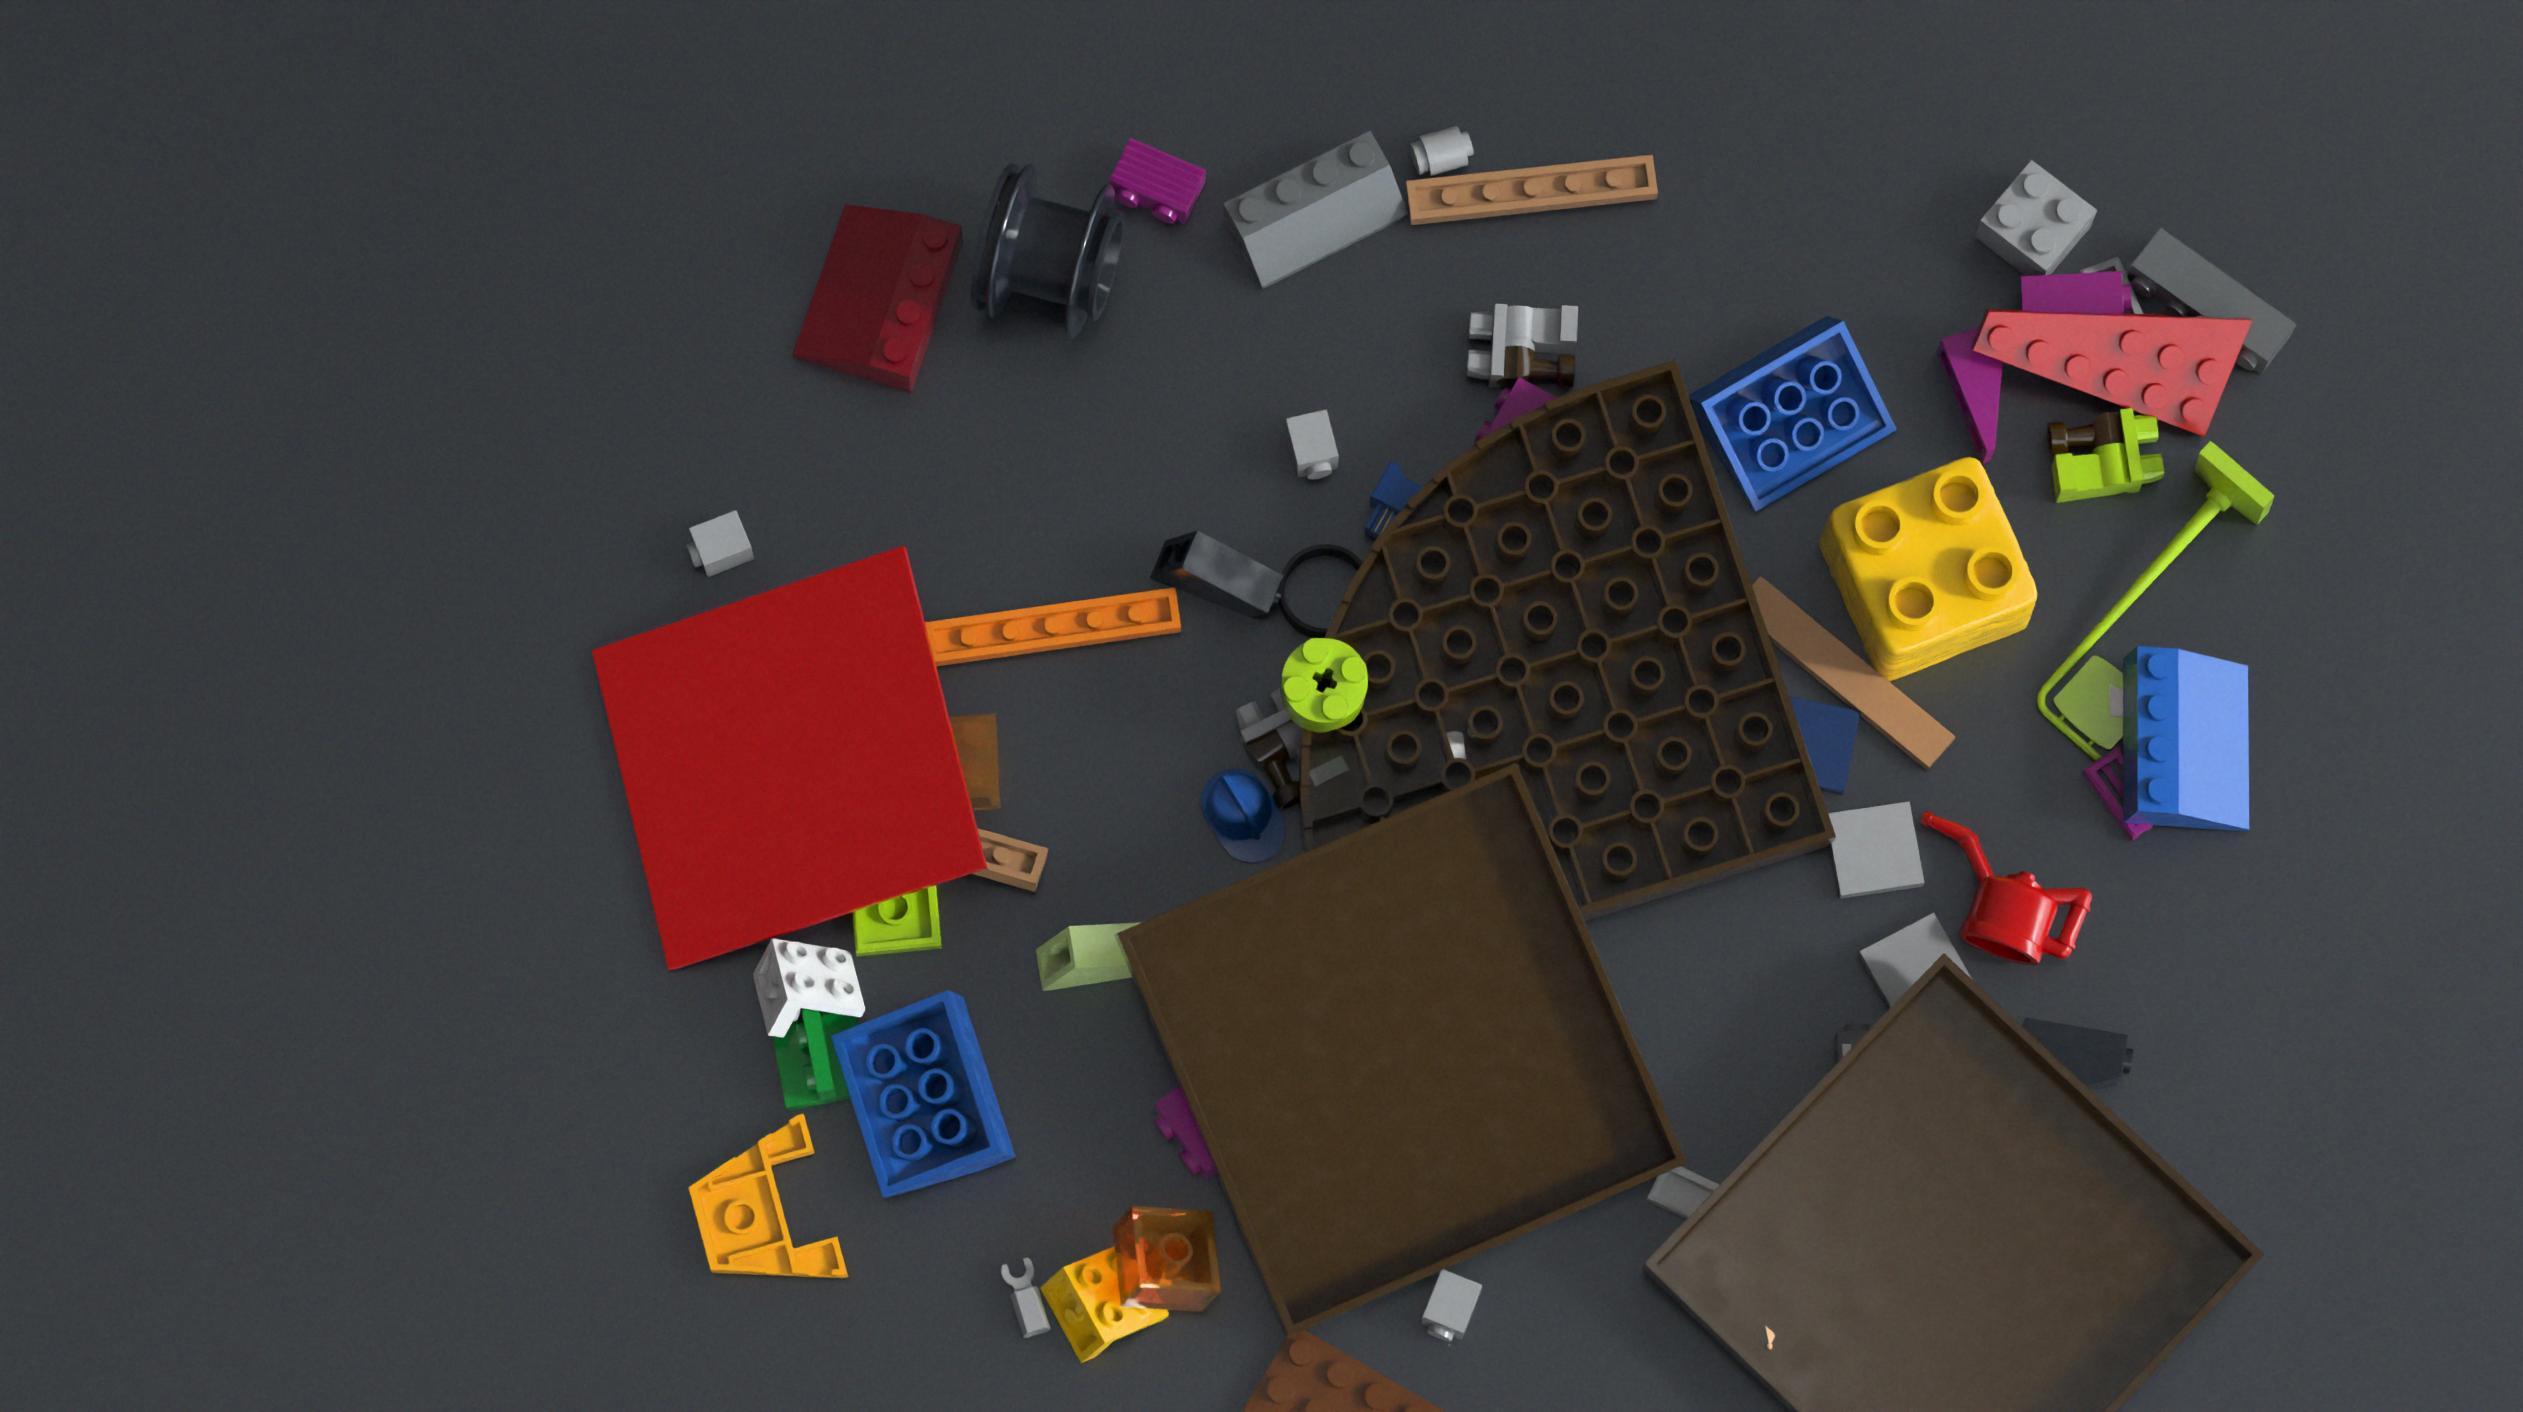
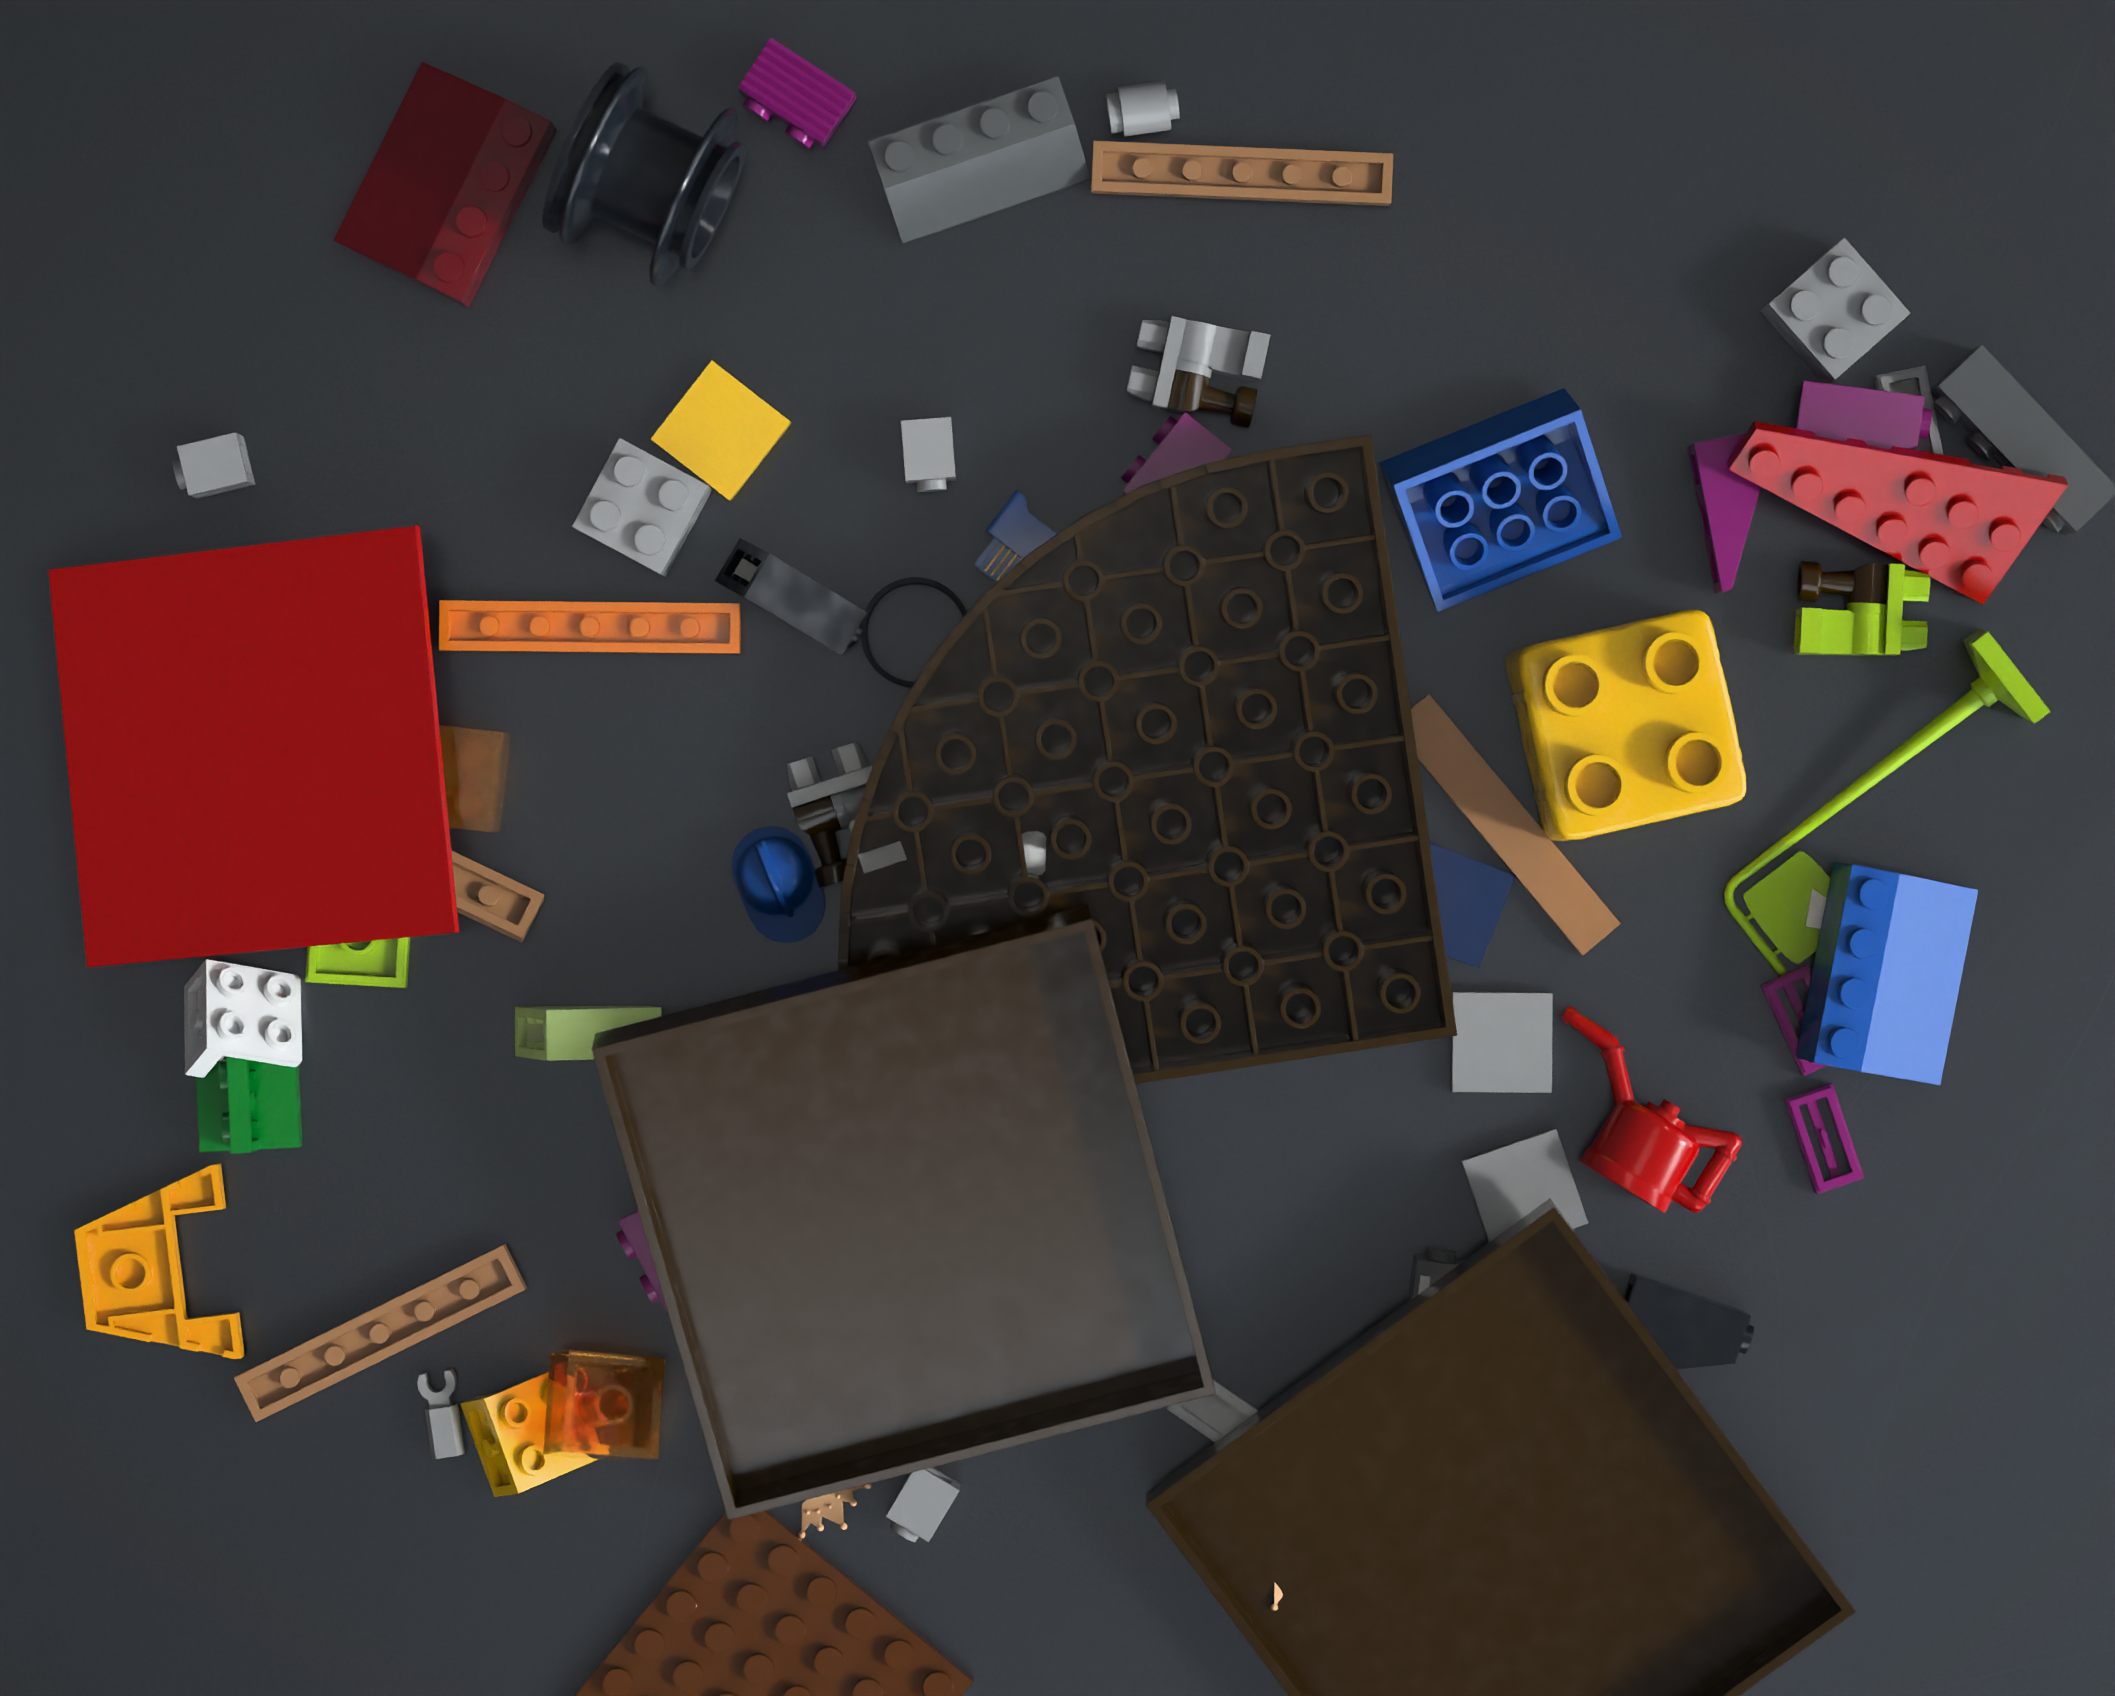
camera: 10 degrees right, 15 degrees up
blue slope [831,990,1016,1198] -> none
lime brick [1280,638,1368,733] -> none
none -> medium nougat plate [234,1244,527,1422]
none -> light grey brick [572,438,712,577]
none -> yellow tile [651,360,791,502]
none -> light nougat piece [798,1483,871,1539]
none -> magenta tile [1783,1083,1864,1194]

